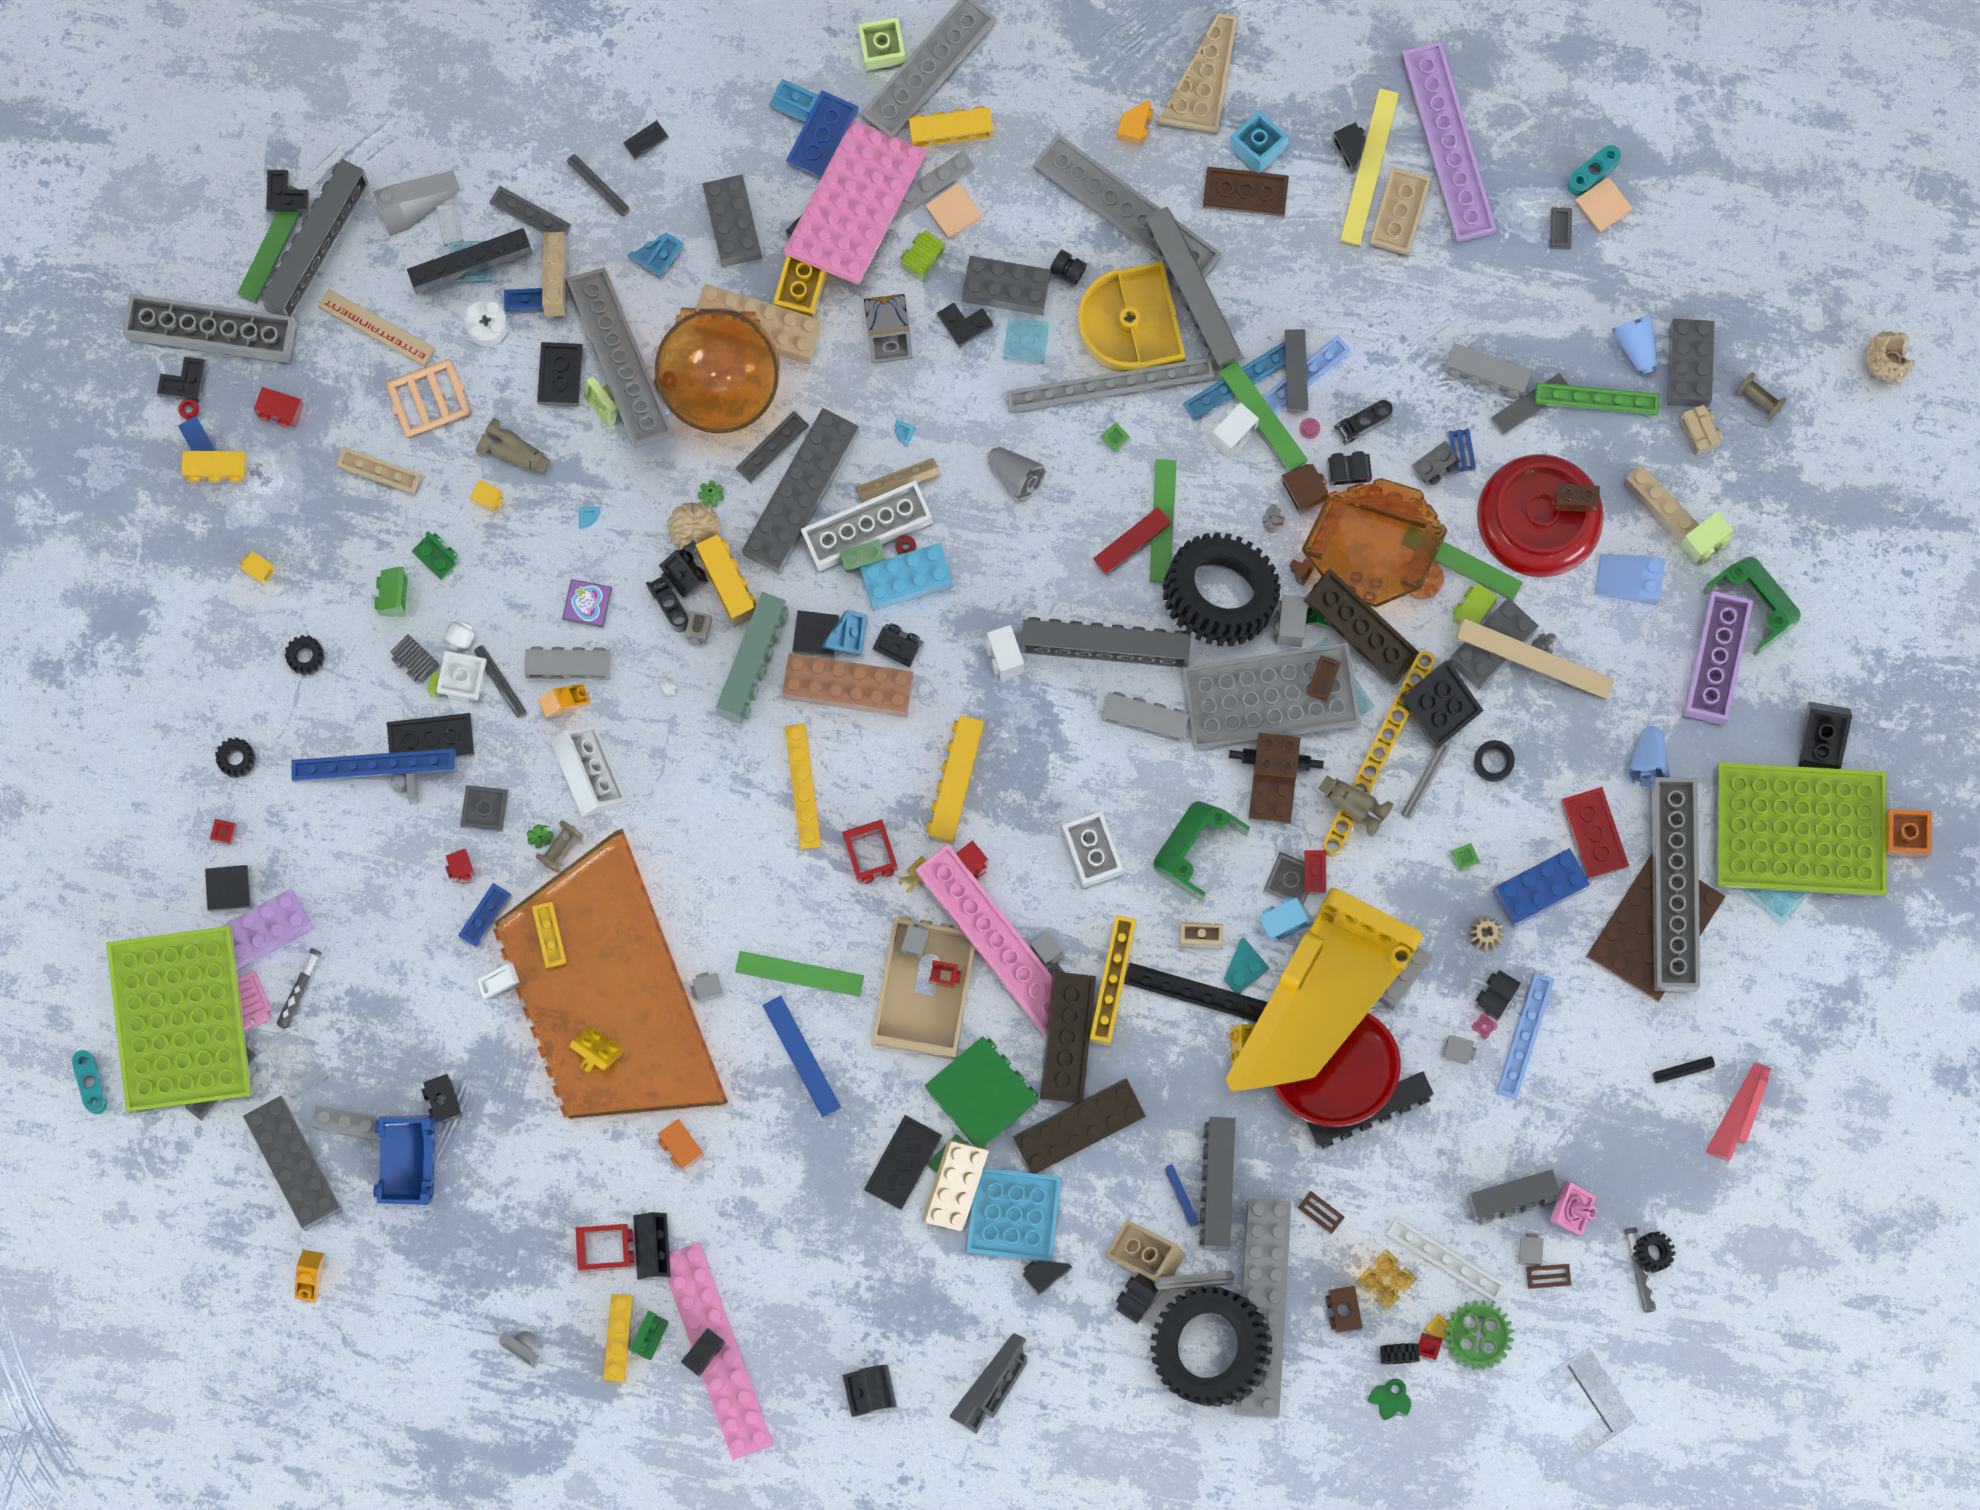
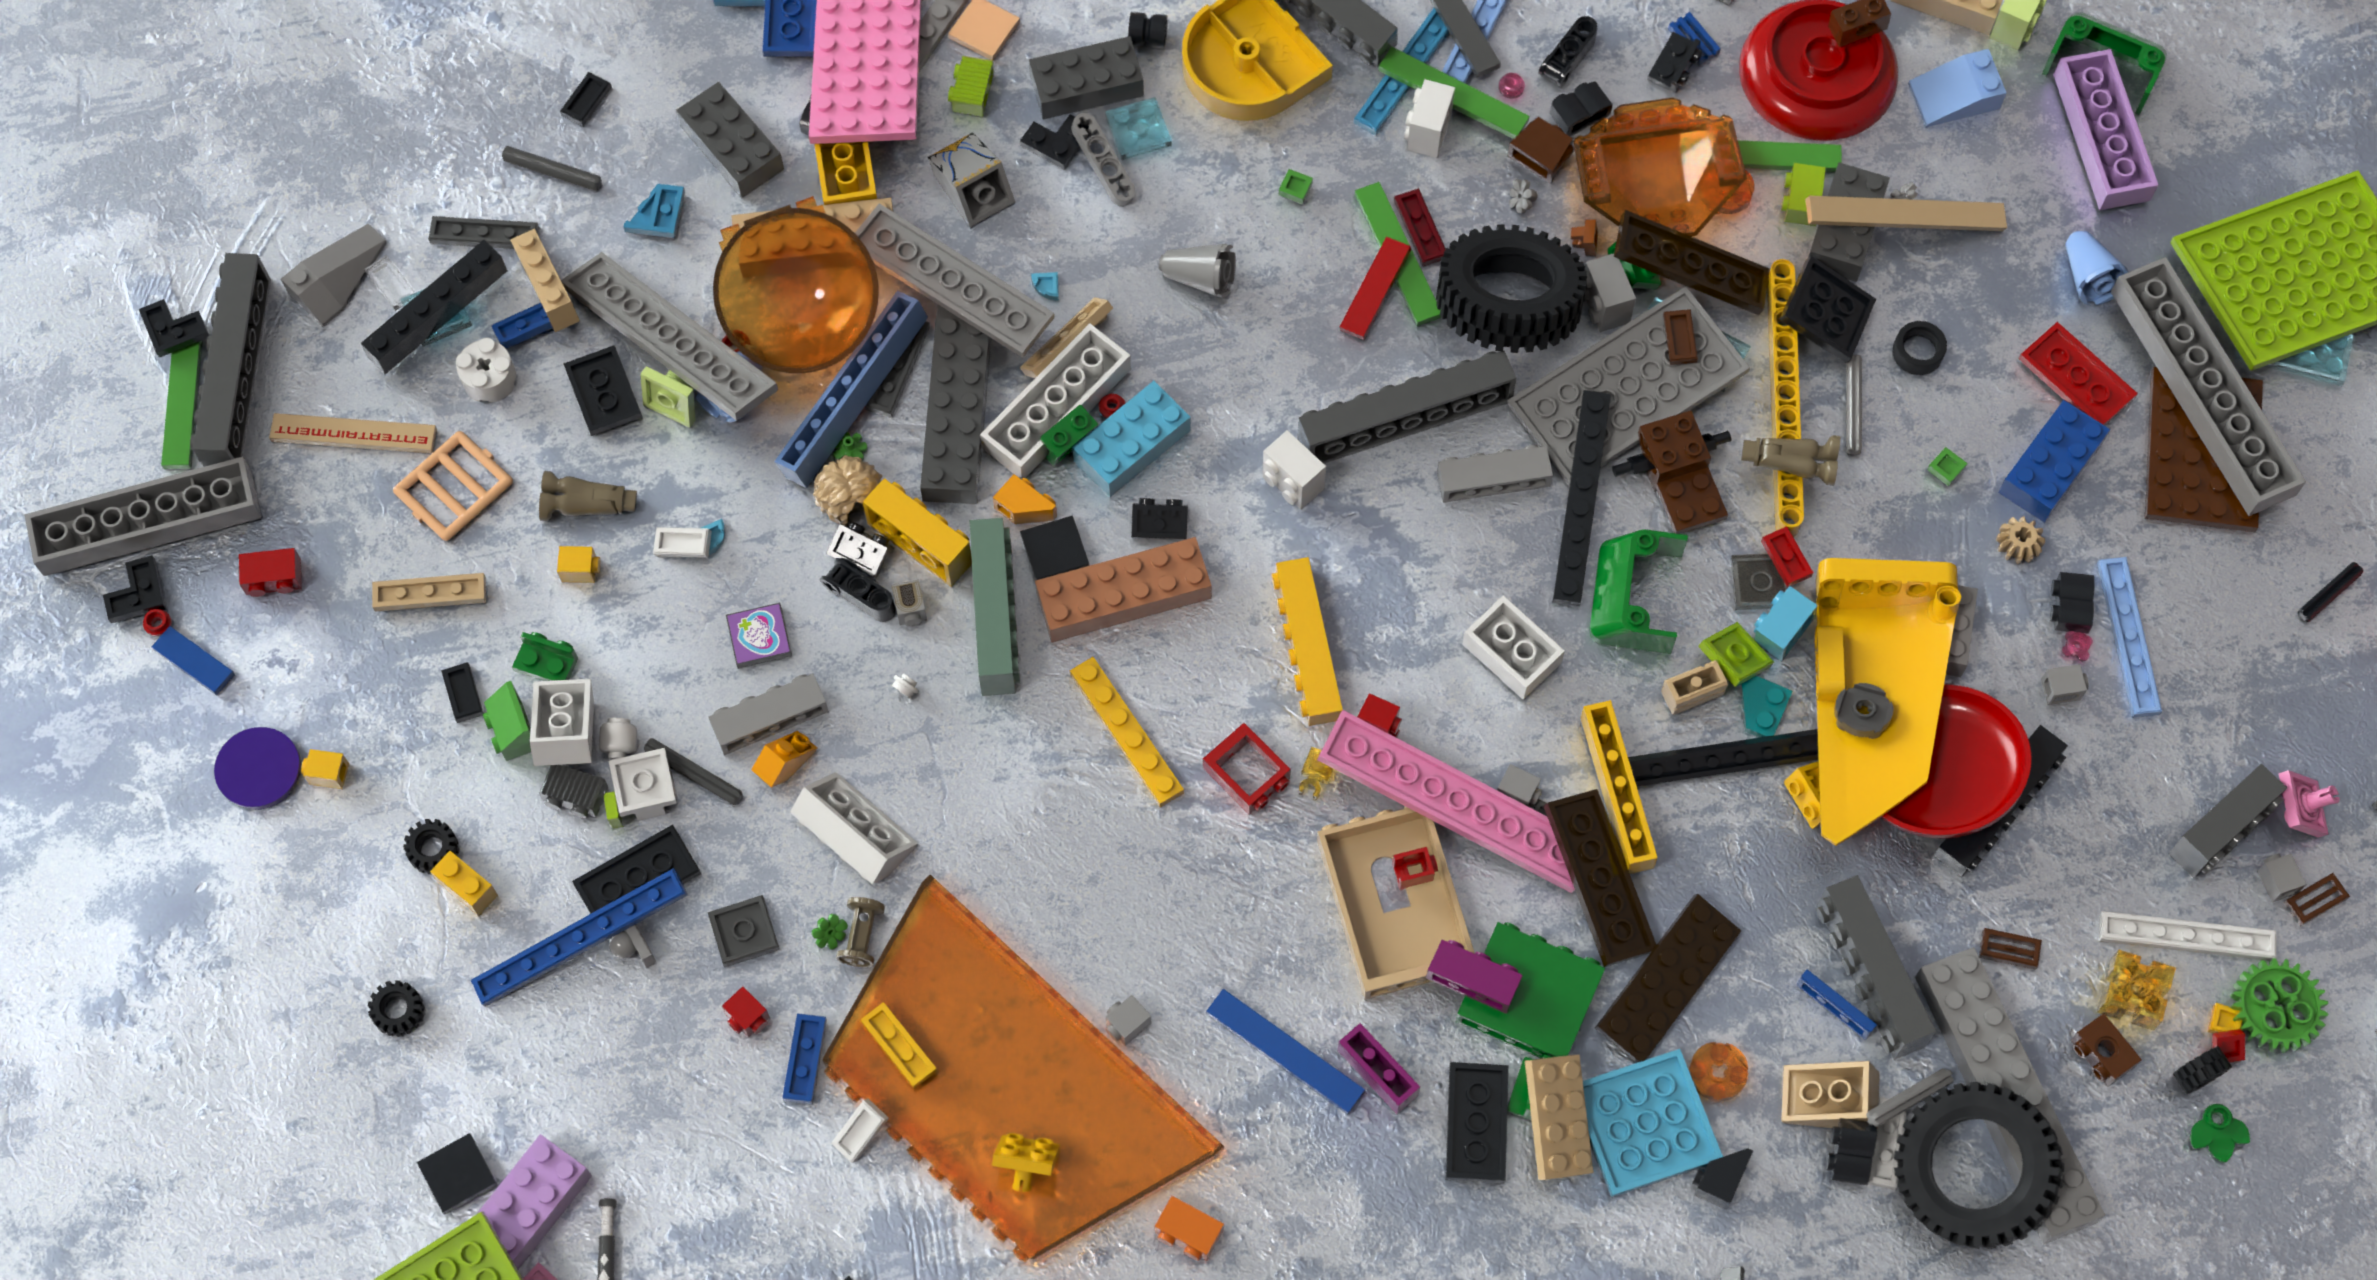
camera: 25 degrees left, 10 degrees down
yellow brick [181,451,248,483] -> none
red plate [210,819,237,845] -> none
bright green tile [735,951,864,997] -> none
dark azure wing [822,610,867,656] -> none
light grey brick [901,924,929,959] -> none
light grey plate [1006,357,1214,413] -> none
black slope [1798,702,1852,769] -> none
none -> dark purple tile [214,727,302,810]
none -> yellow brick [430,851,498,917]
none -> black tile [441,662,484,723]
none -> white brick [530,679,594,766]
none -> white tile [653,527,712,558]
none -> medium blue brick [774,291,928,488]
none -> light grey plate [847,203,1055,358]
none -> light orange slope [993,474,1057,524]
none -> light grey beam [1071,113,1135,206]
none -> magenta brick [1337,1023,1420,1115]
none -> dark red tile [1394,188,1446,267]
none -> magenta brick [1426,940,1523,1014]
none -> black plate [1552,390,1611,606]
none -> clear orange plate [1688,1042,1748,1103]
none -> lime tile [1698,622,1774,687]
none -> dark grey plate [1834,683,1893,739]

